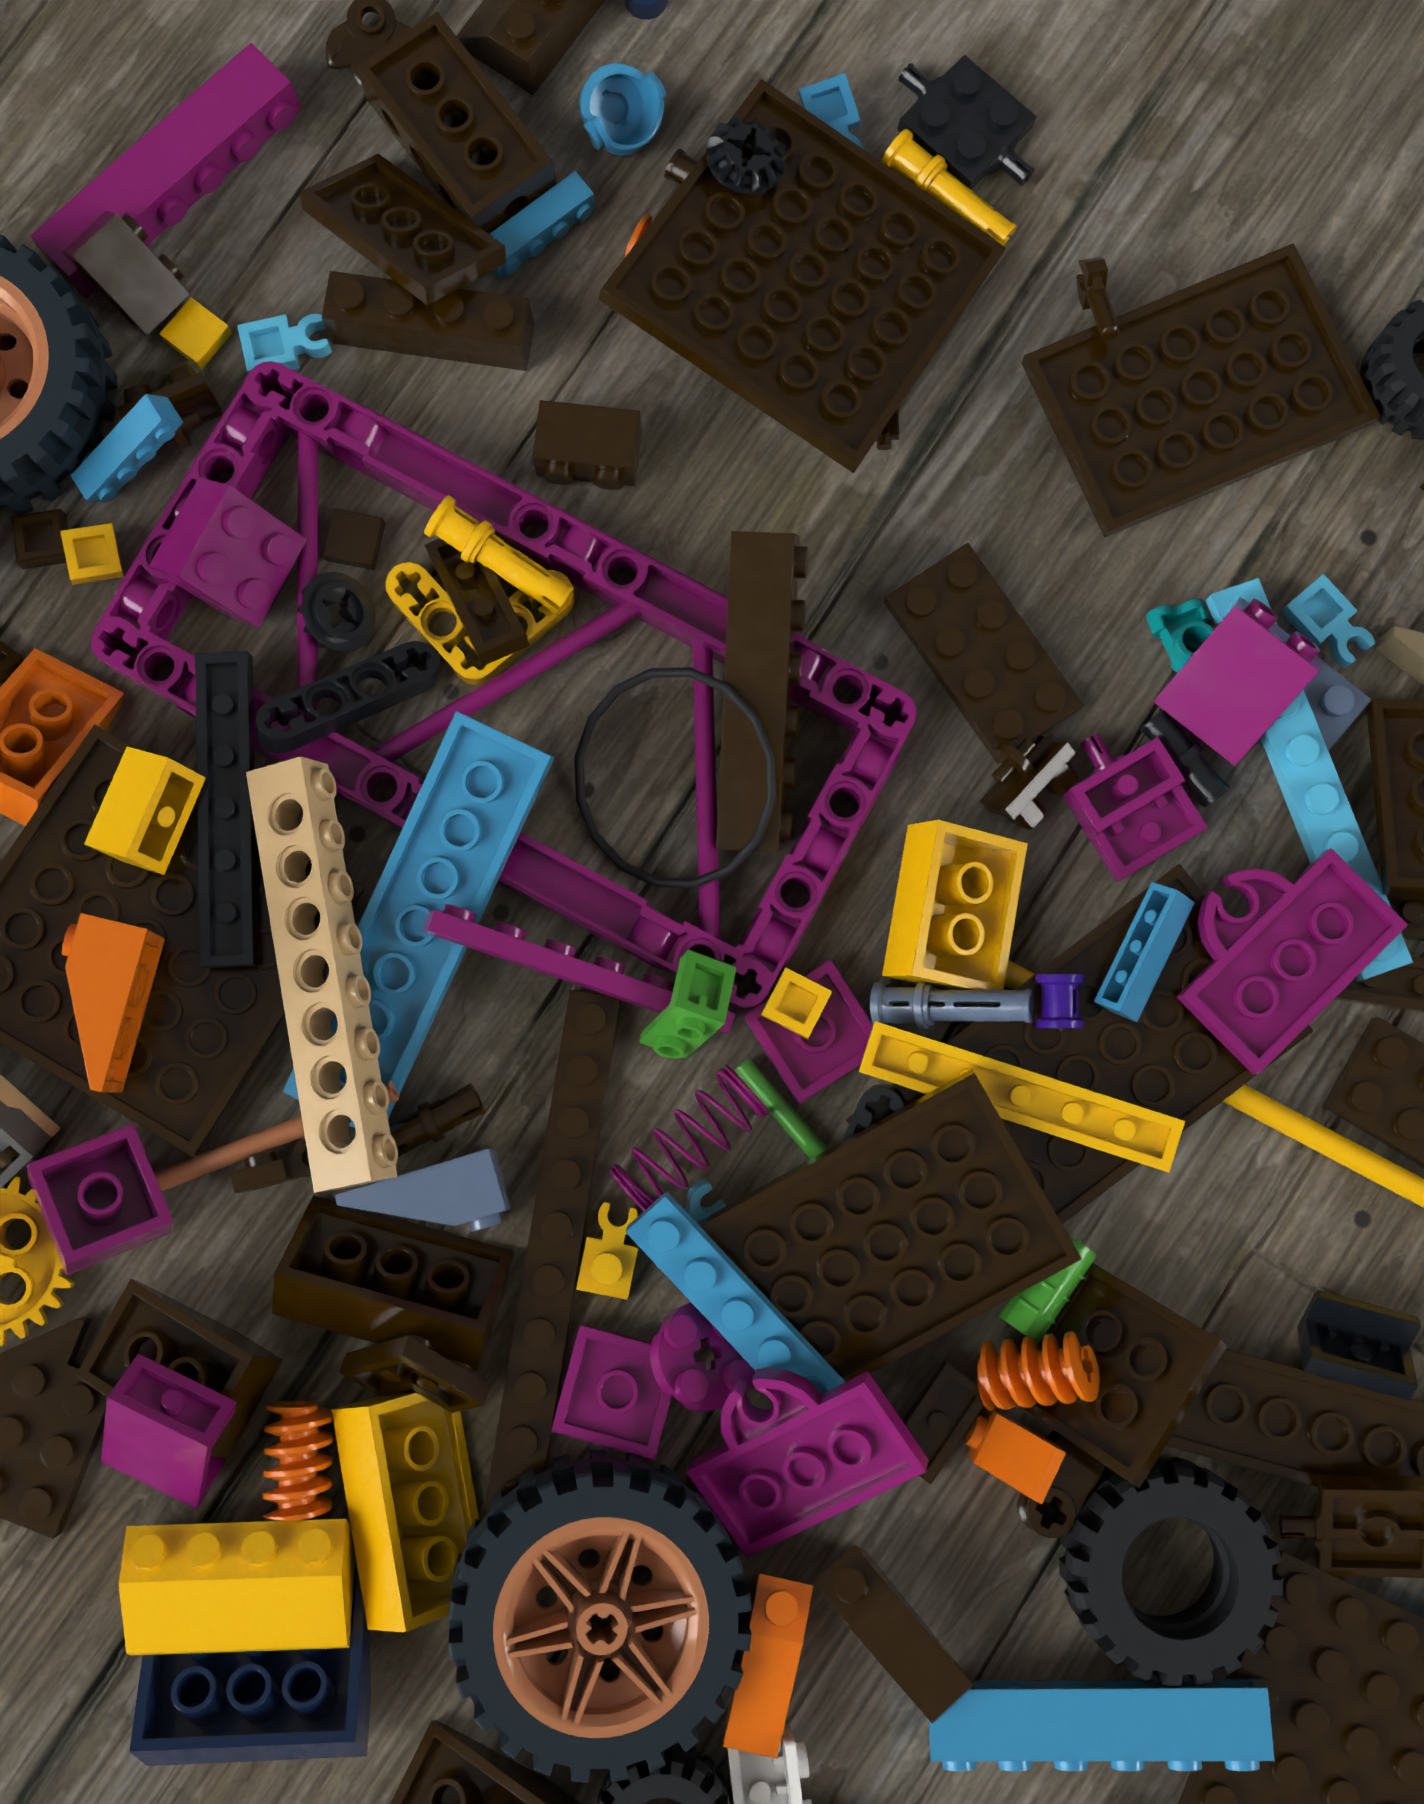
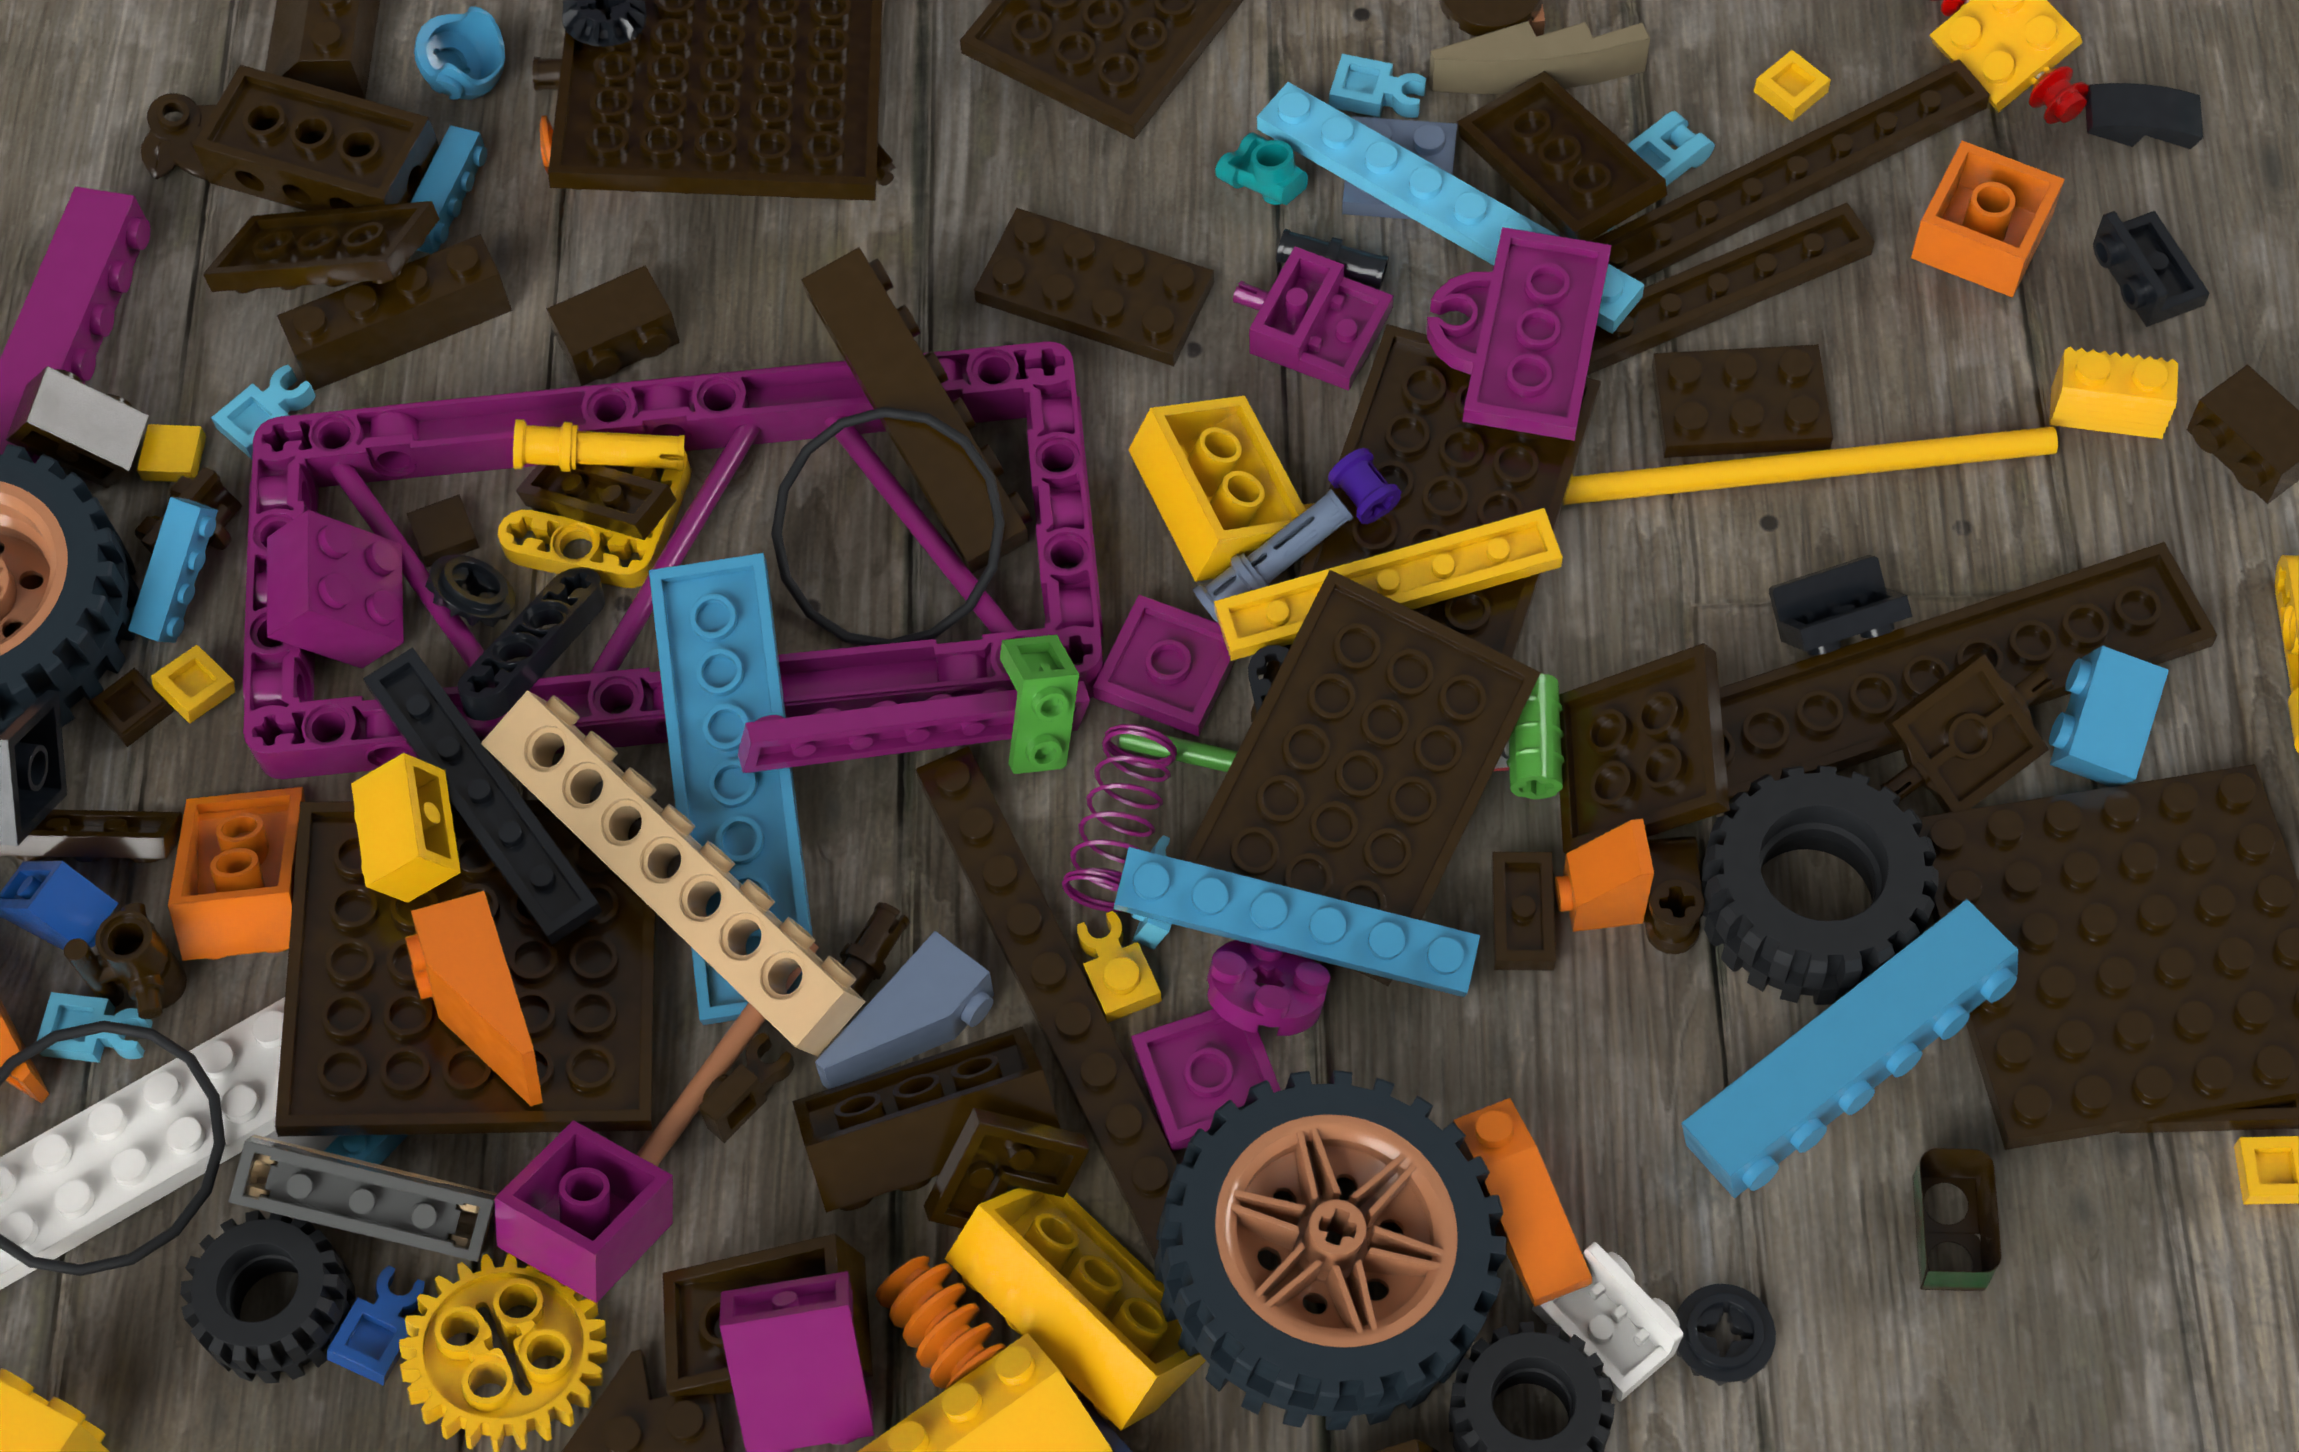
camera: 30 degrees left, 20 degrees down
magenta plate [686,1367,929,1557] -> none
yellow tile [761,967,832,1039] -> none
dark brown slope [814,1544,974,1724] -> none
orange piece [977,1331,1100,1412] -> none
dark brown hips [980,735,1079,830] -> none
dark azure piece [1094,882,1195,1022] -> none
magenta panel [1154,596,1323,766] -> none

